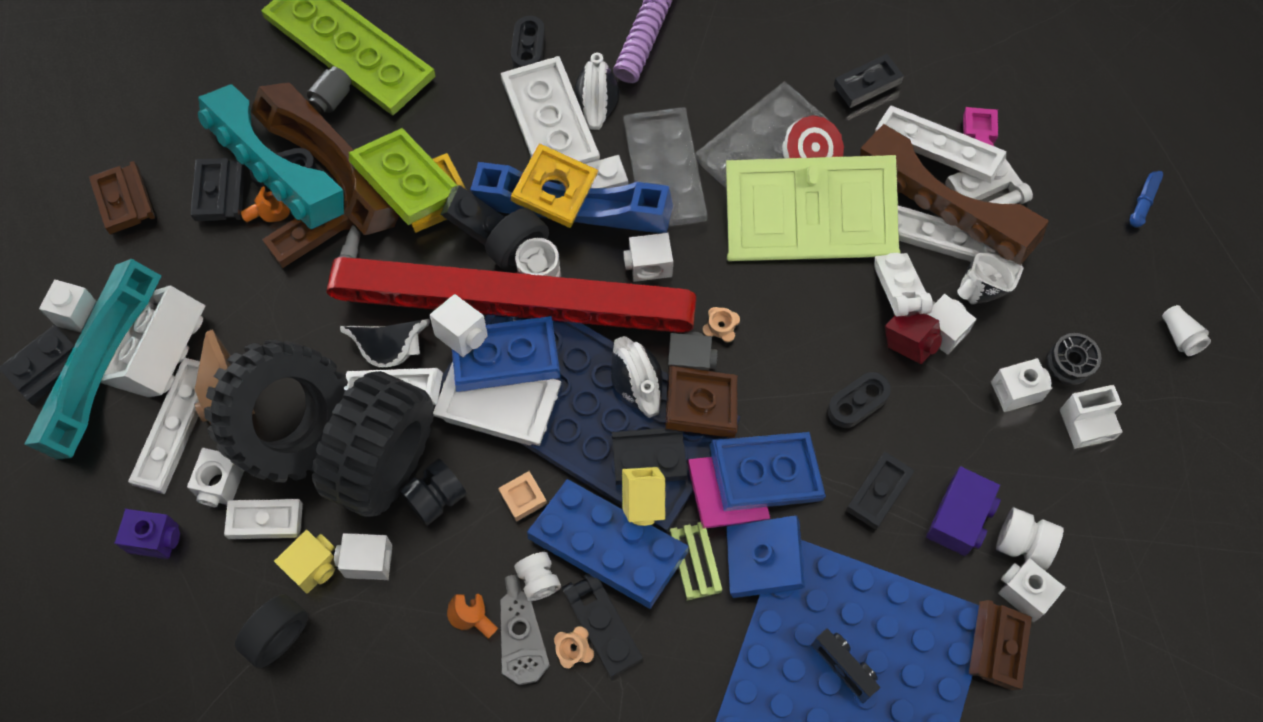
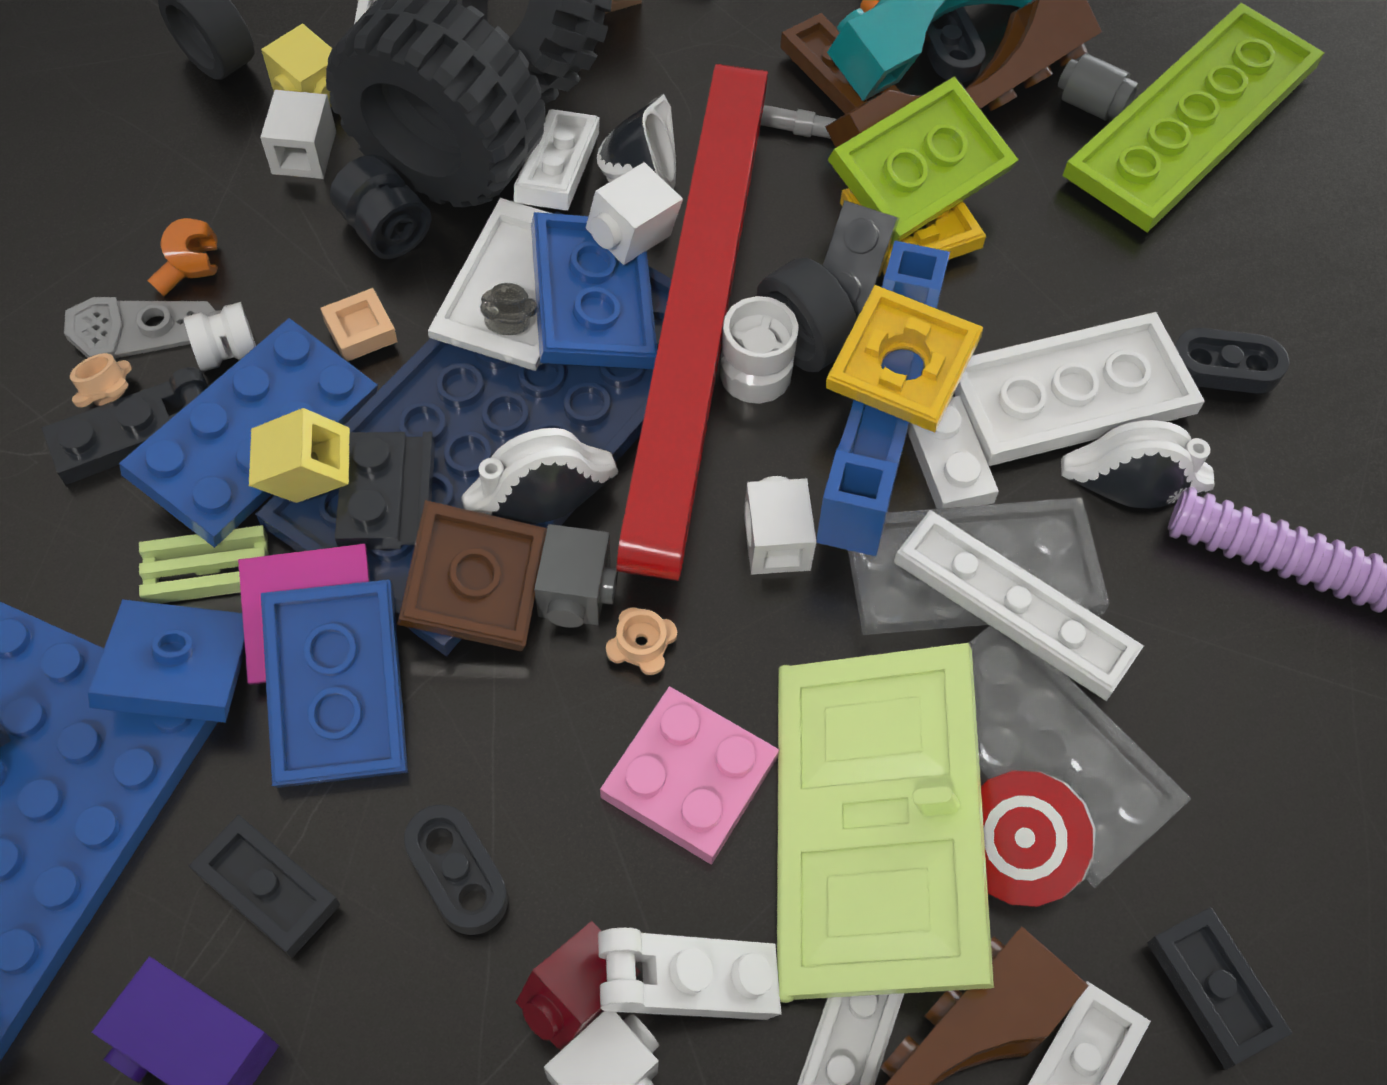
camera: 90 degrees right, 5 degrees down
none -> clear smoke plate [480,283,537,335]
none -> bright pink plate [600,686,779,865]
none -> white tile [894,510,1144,701]

